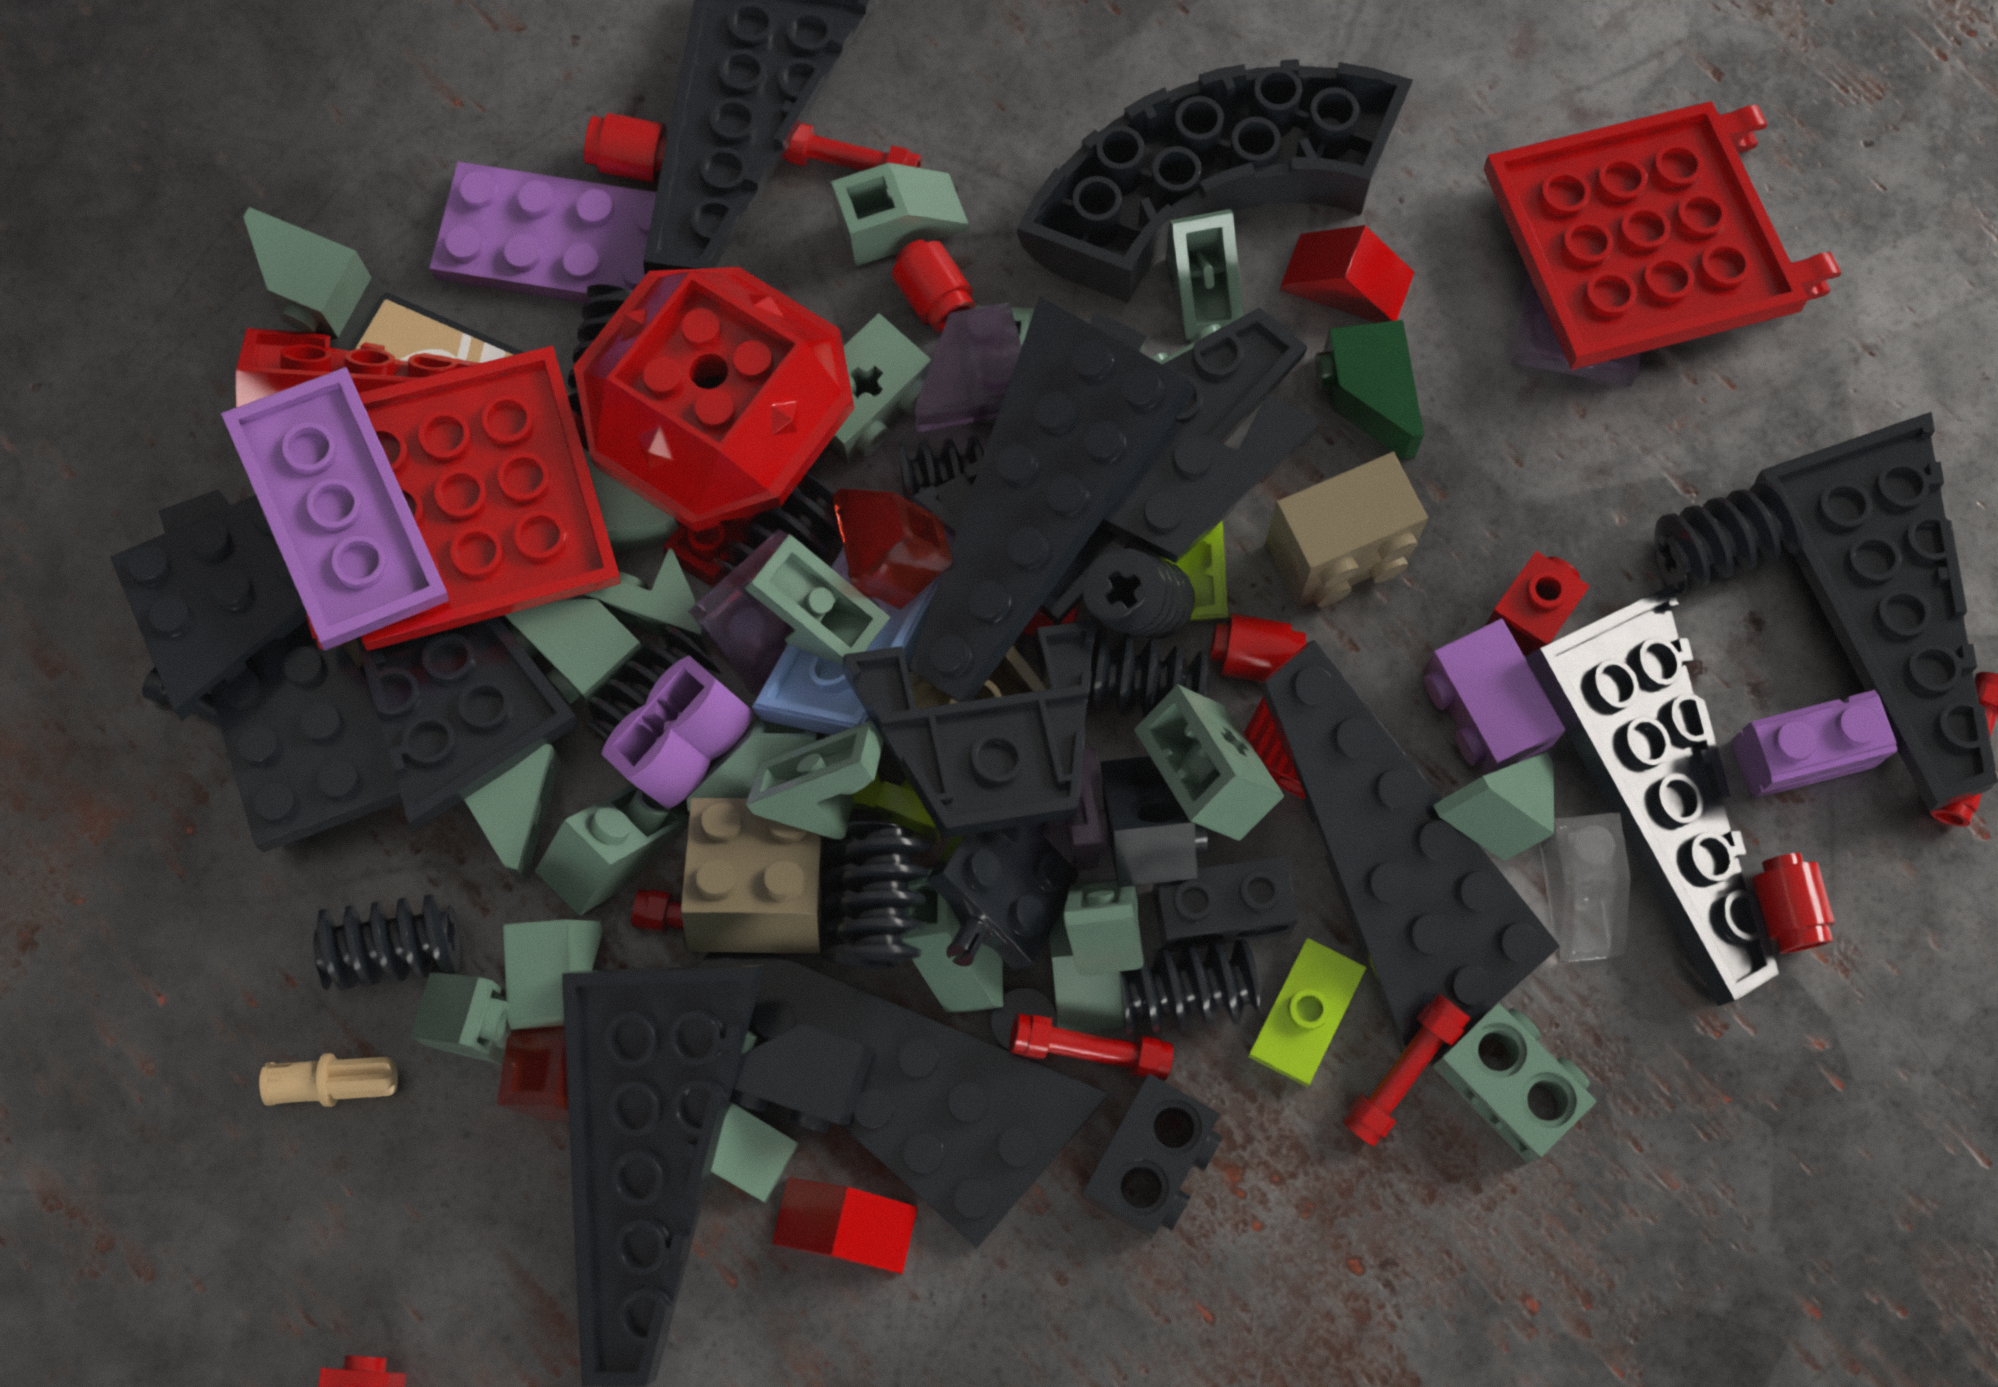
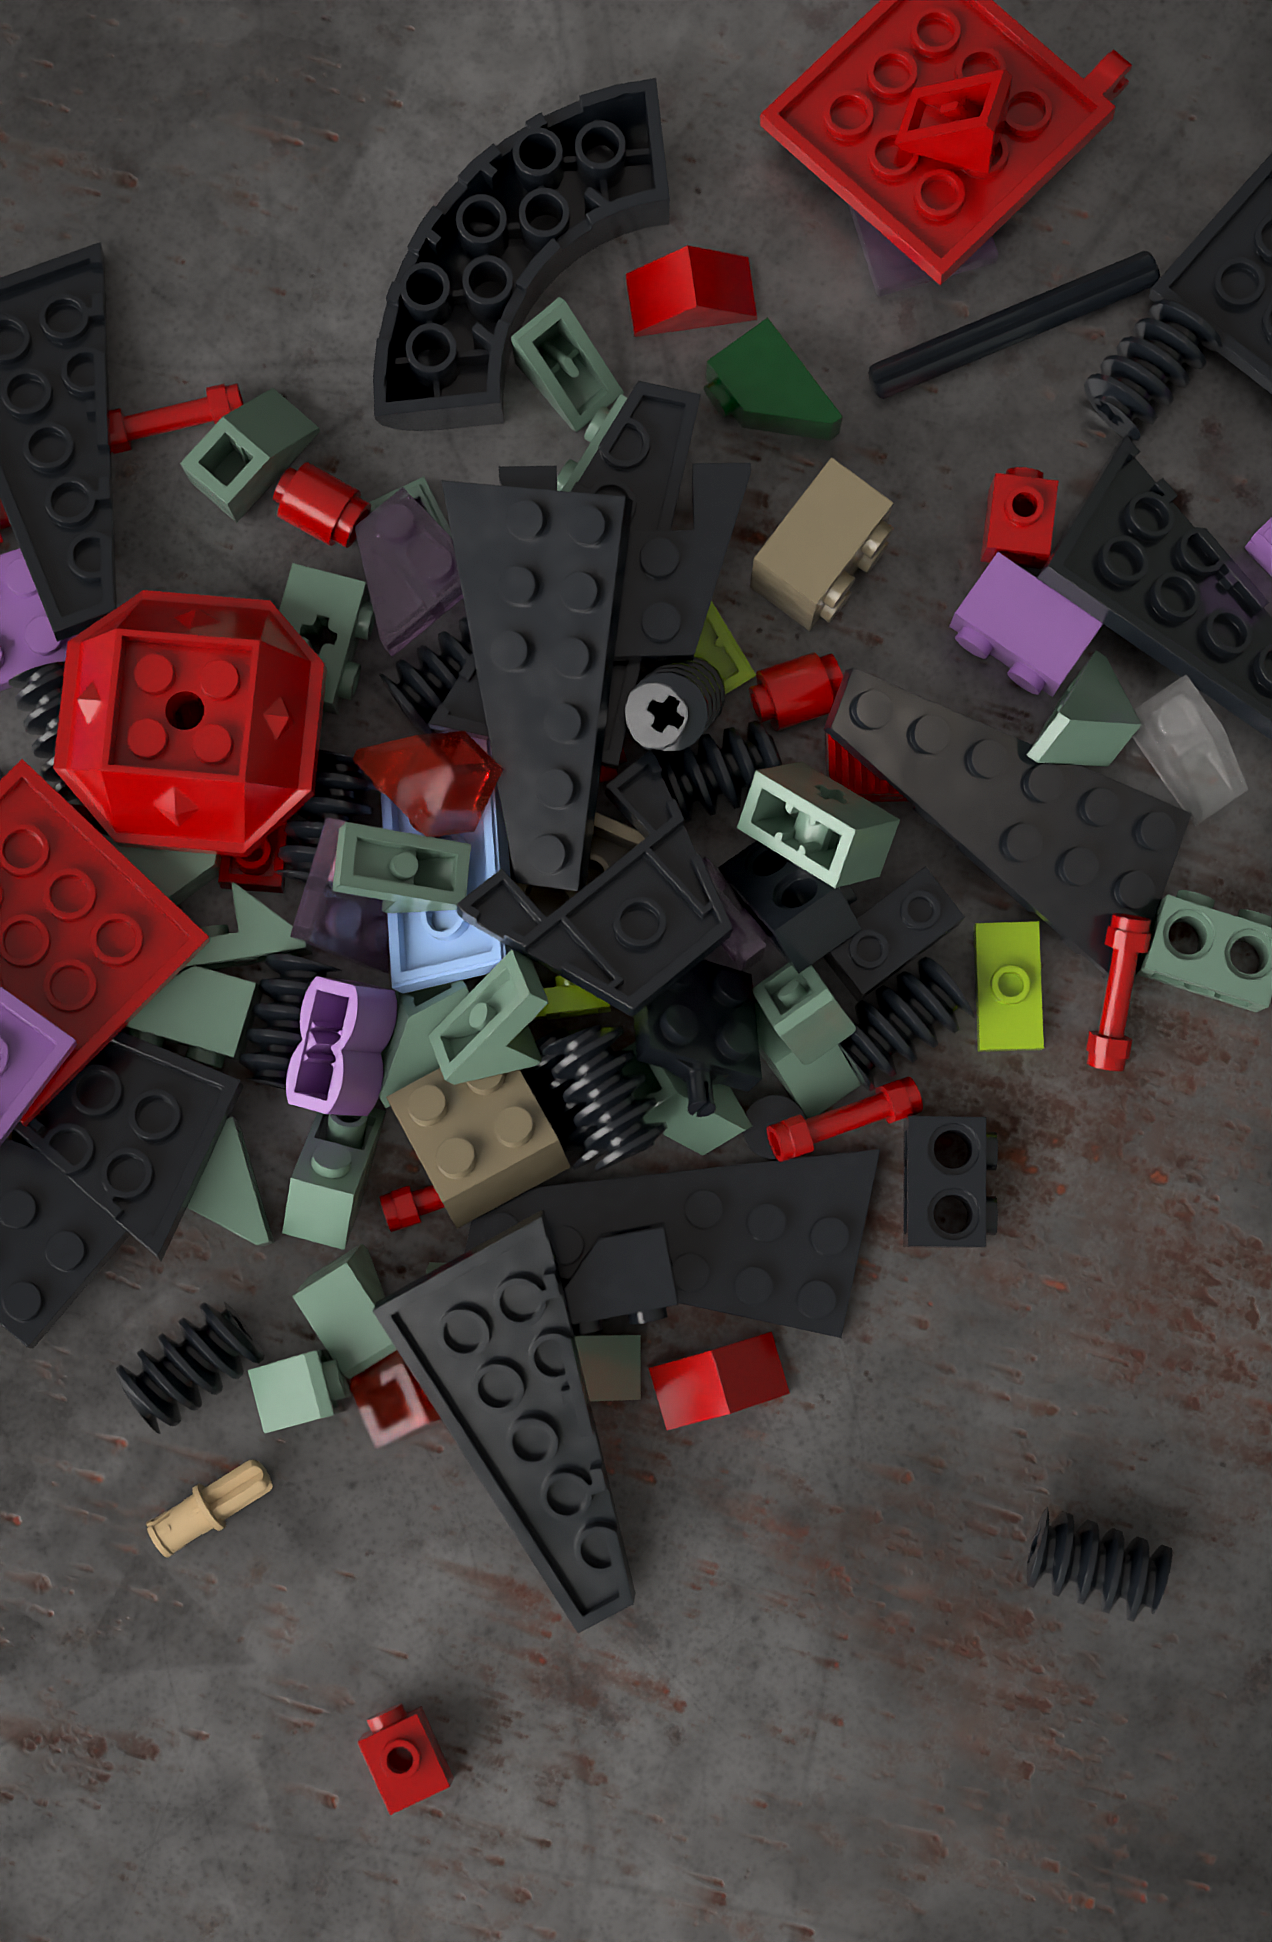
camera: 30 degrees left, 10 degrees up
none -> black axle [868,251,1160,399]
none -> red slope [895,69,1013,174]

